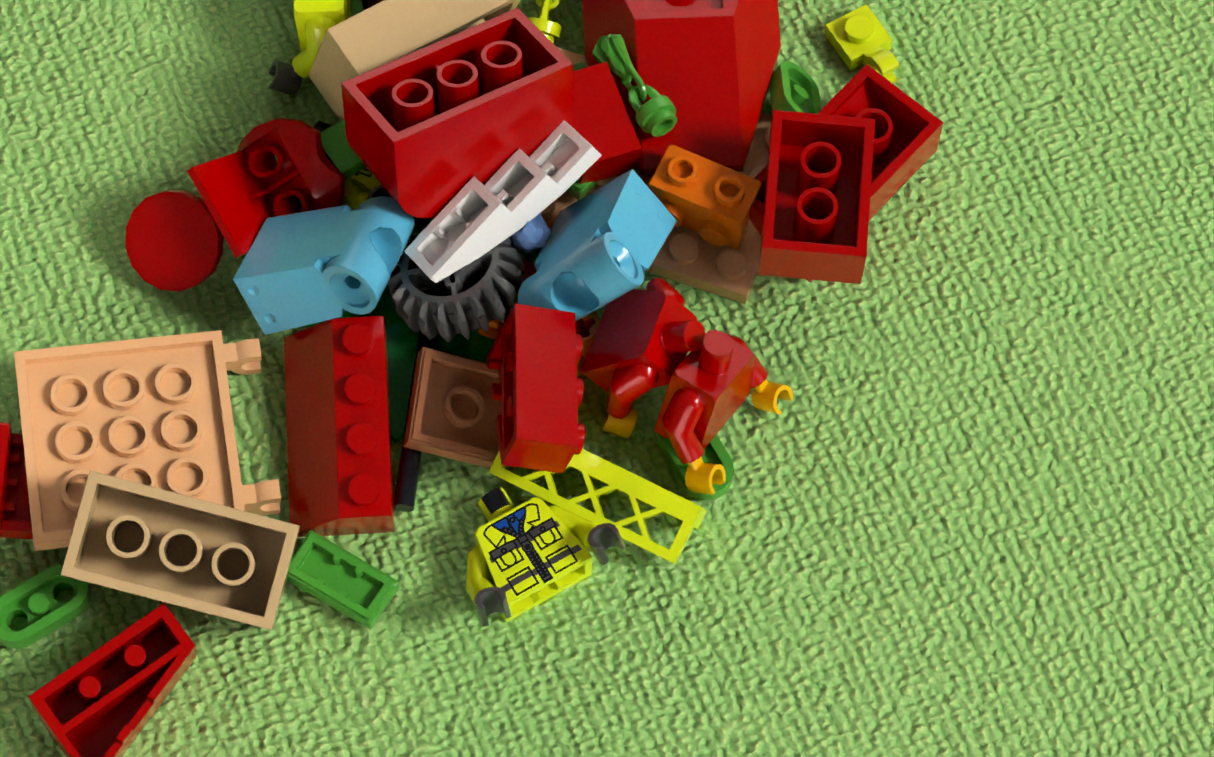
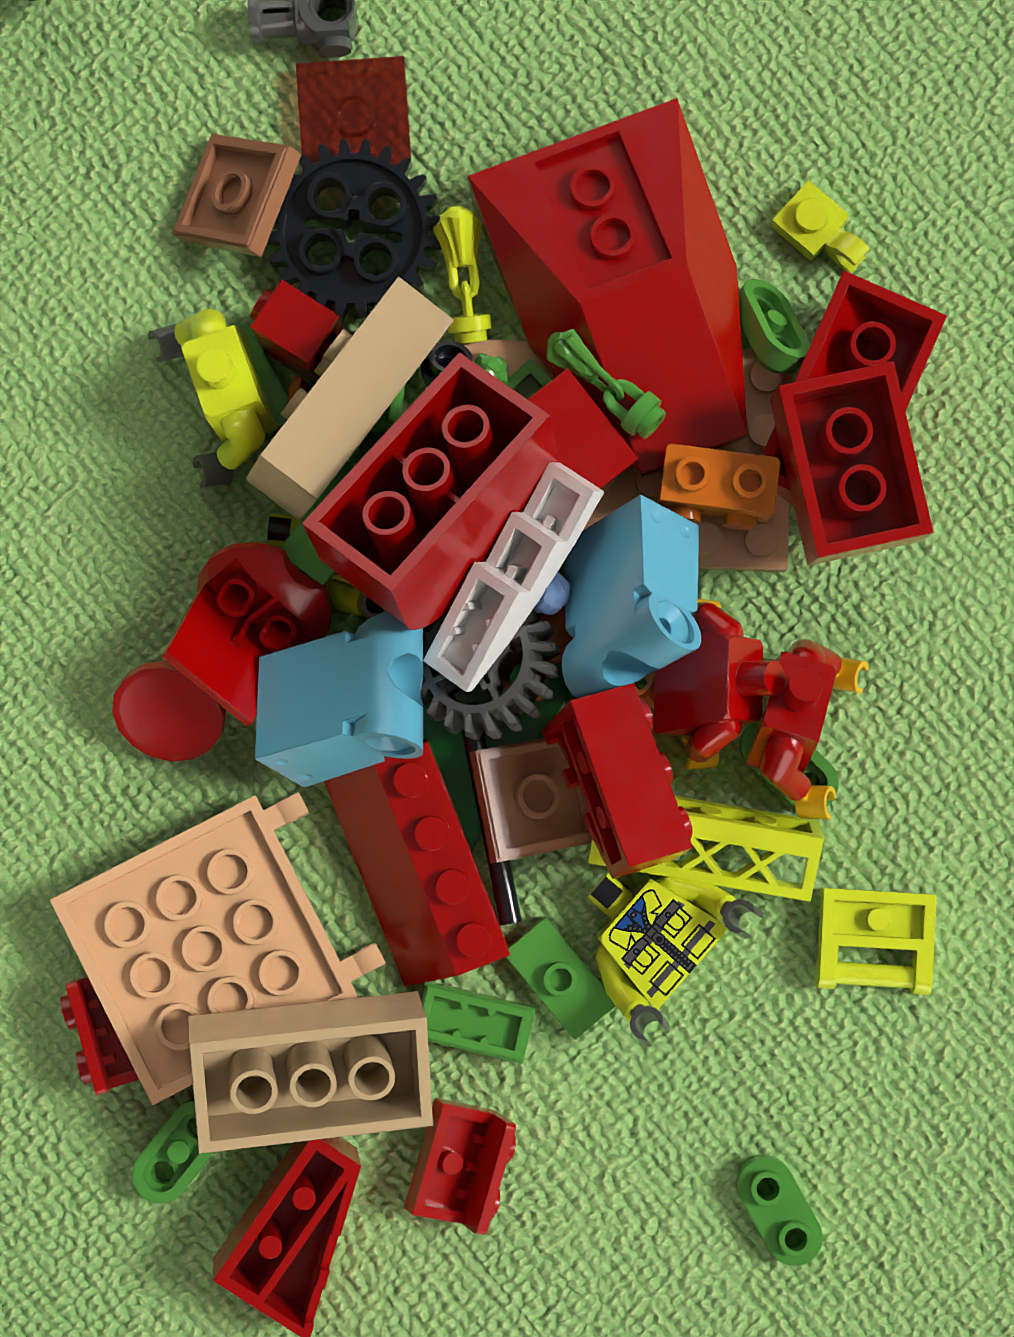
camera: 15 degrees left, 20 degrees up
none -> red bracket [404,1098,516,1235]
none -> bright green plate [506,916,615,1040]
none -> neon yellow plate [815,887,937,995]

